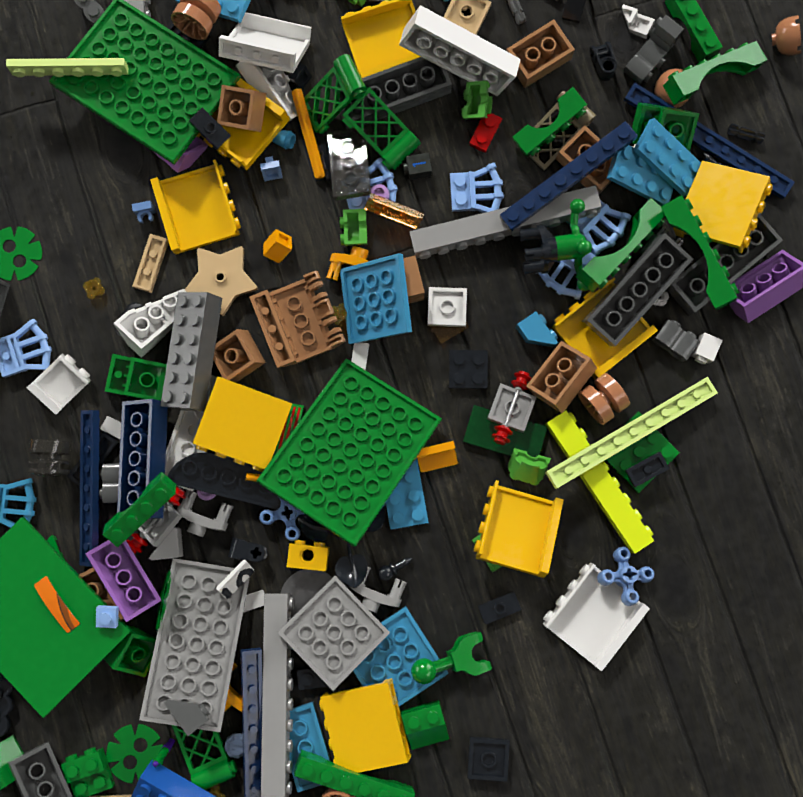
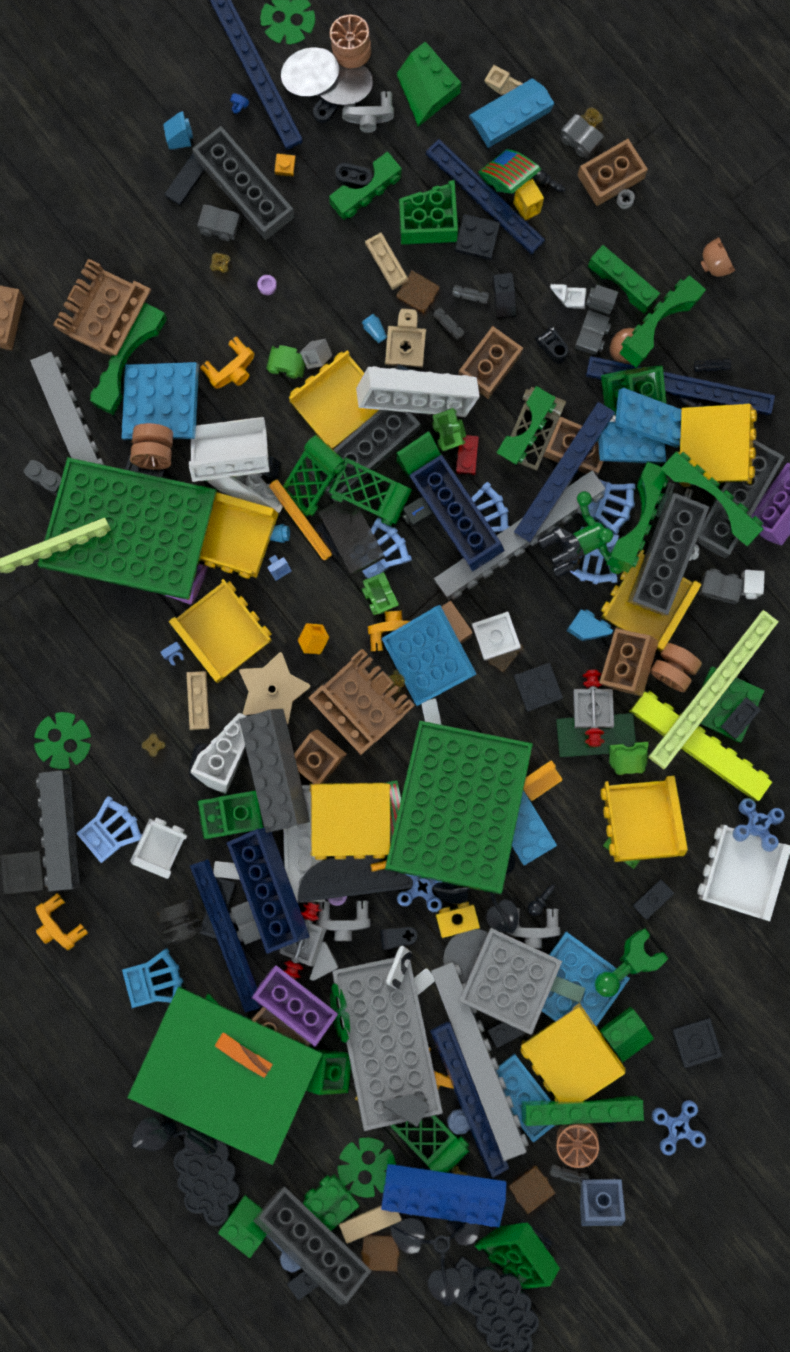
camera: 25 degrees left, 0 degrees up
light blue plate [96,605,119,628] -> none
green arch [102,472,176,547] -> none
piece [152,738,175,767] -> none
black plate [189,107,231,150] -> none
medium nougat brick [217,85,267,132] -> none
clear orange tile [364,193,424,229] -> none
lavender tile [370,184,390,204] -> none
none -> green slope [397,431,441,480]
none -> dark blue brick [409,455,505,572]
none -> sand green sticker [550,976,585,1002]

